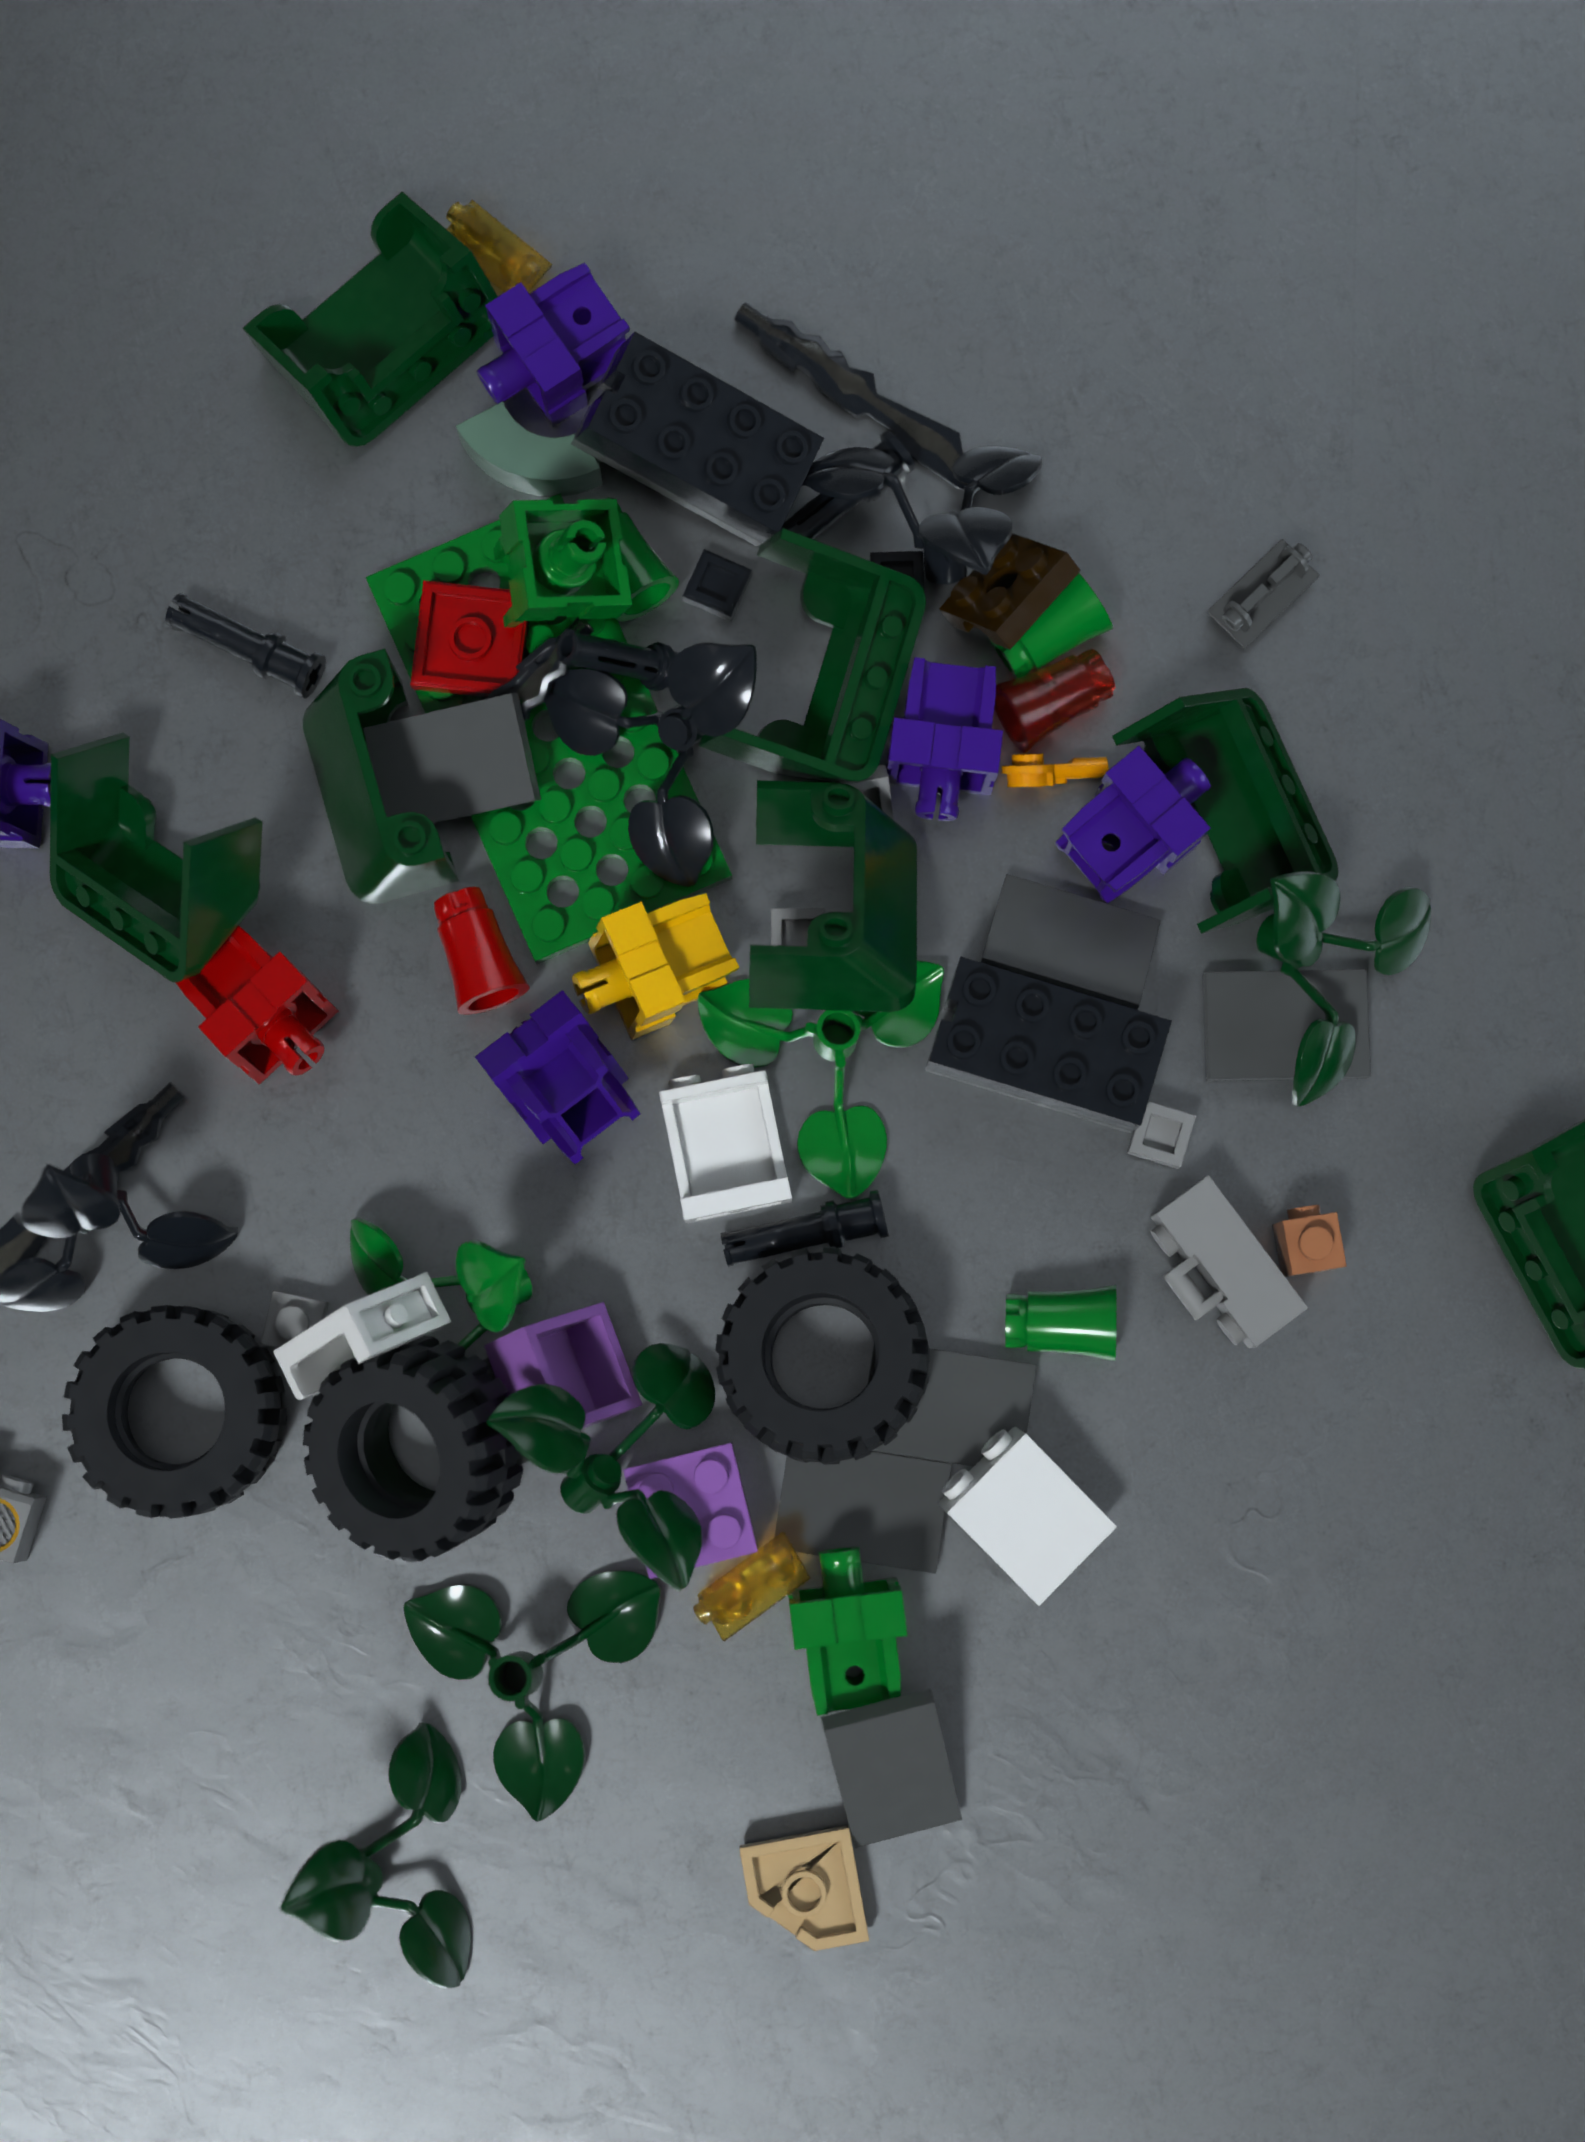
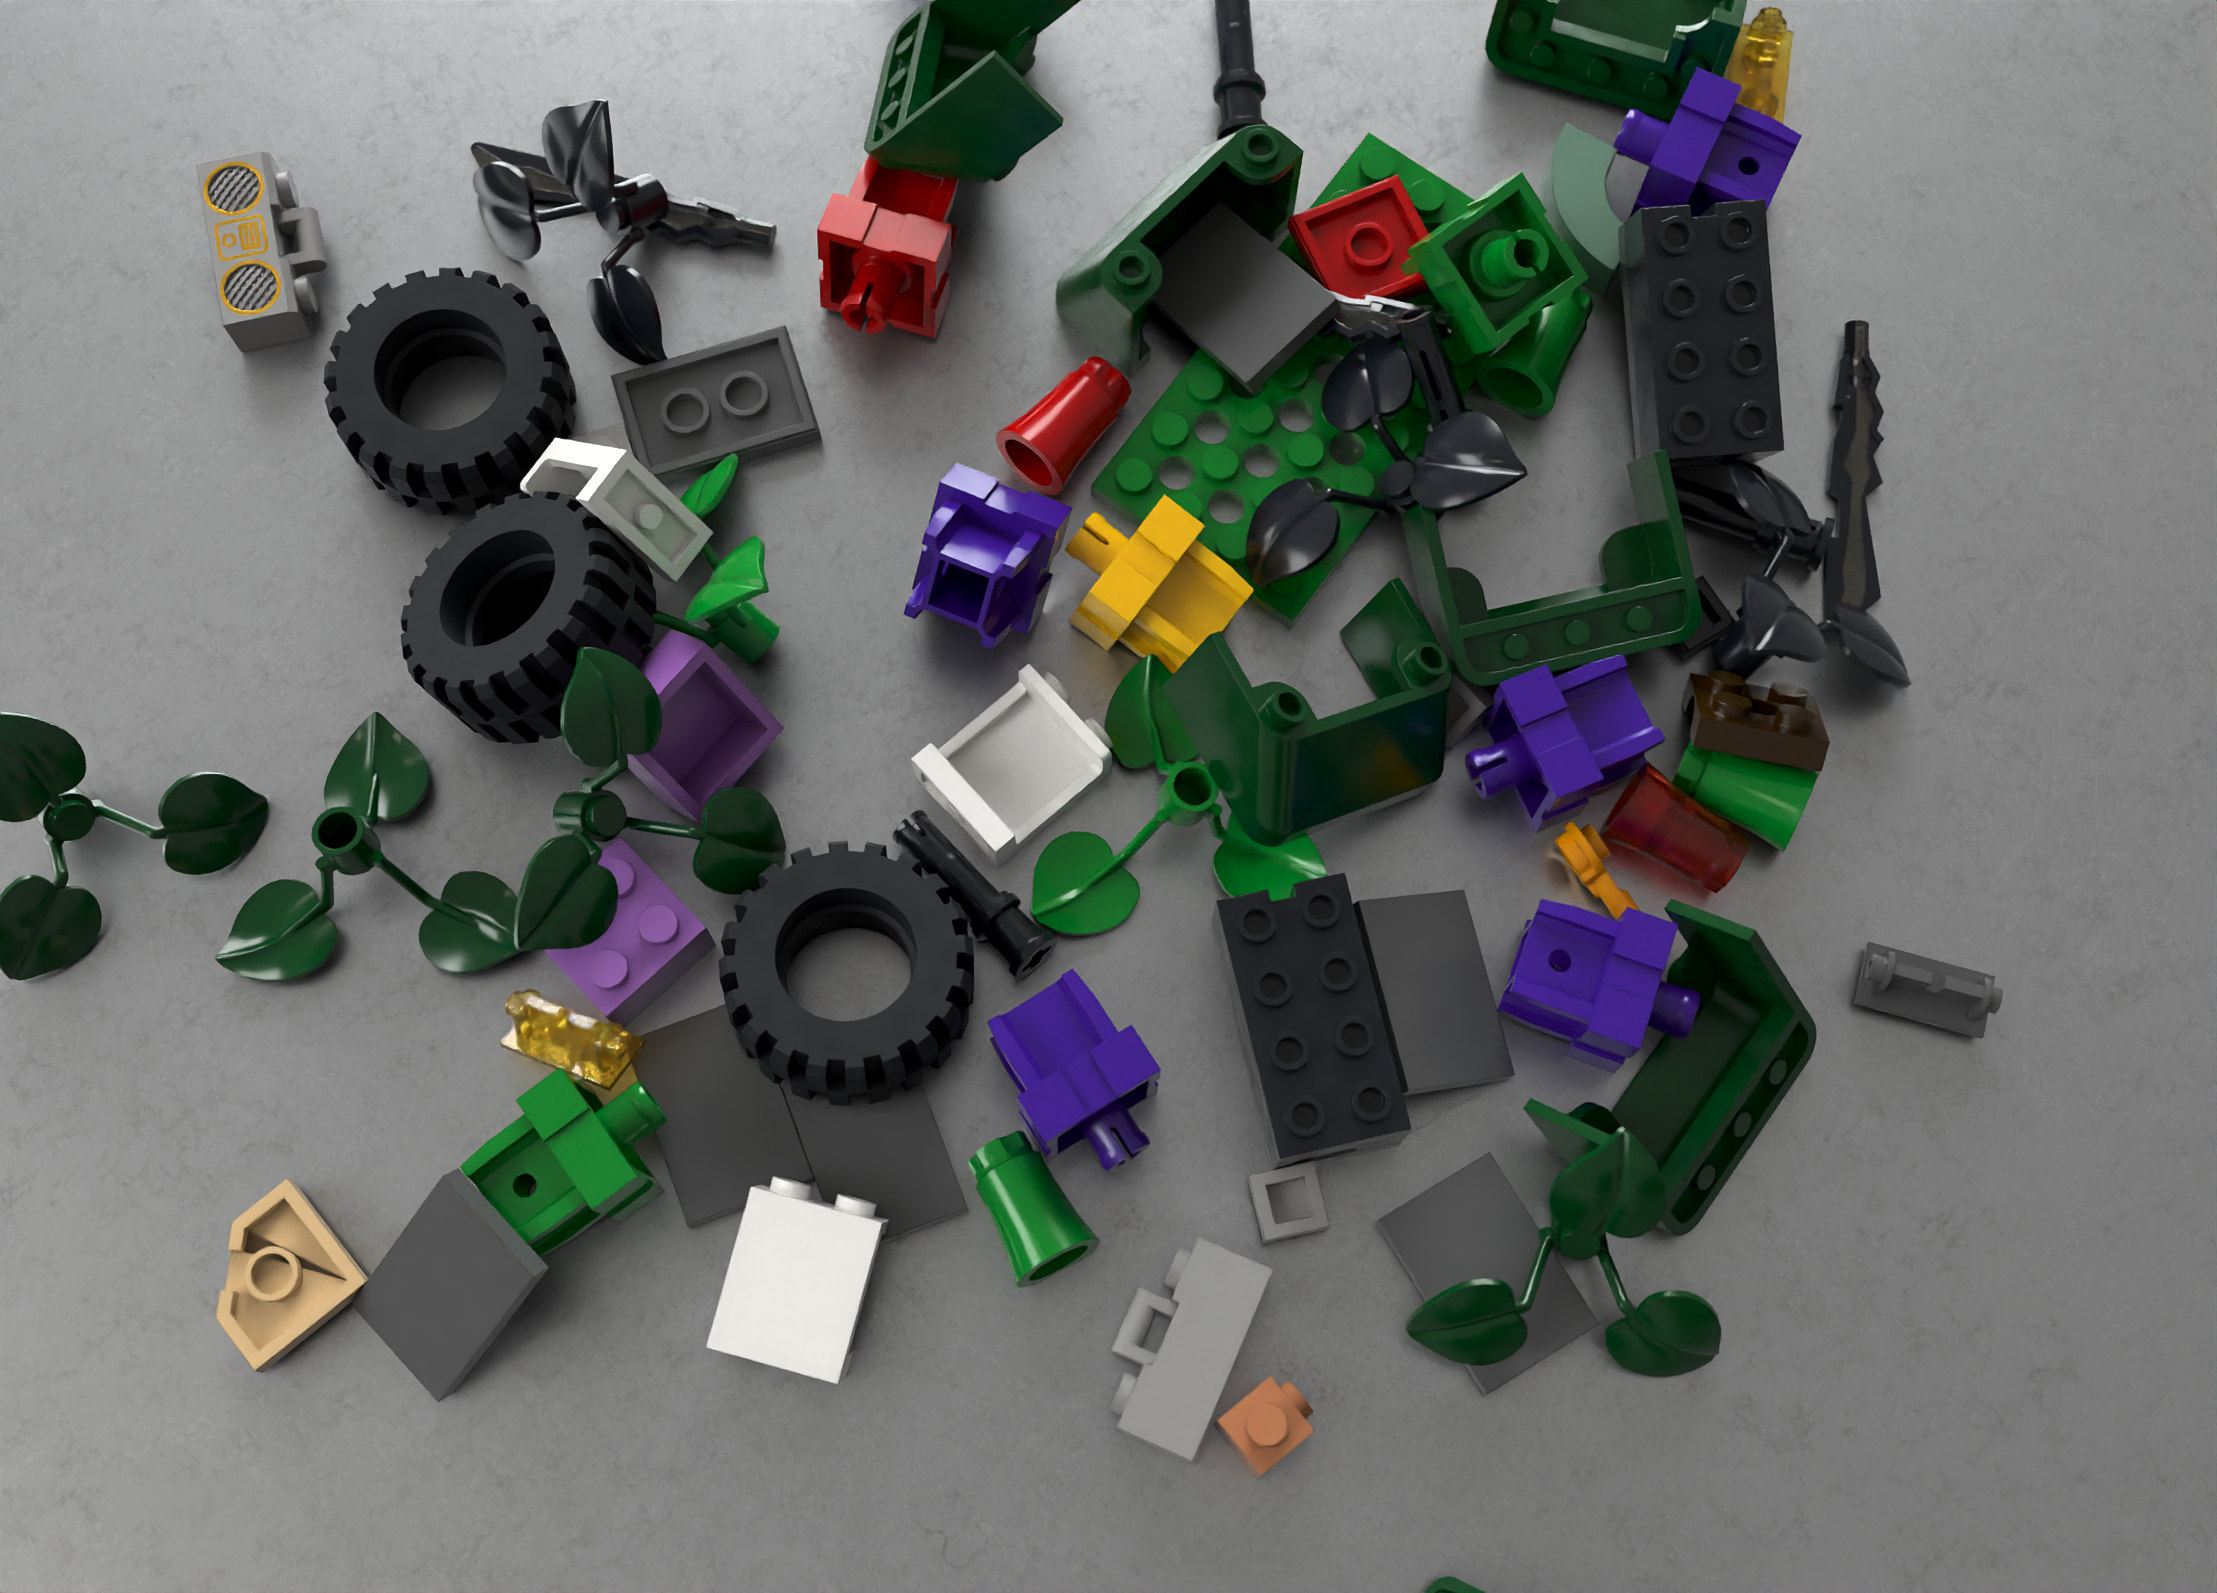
camera: 60 degrees right, 10 degrees down
black tile [682,549,753,622] -> none
none -> dark grey tile [611,325,822,486]
none -> dark purple piece [987,968,1161,1172]

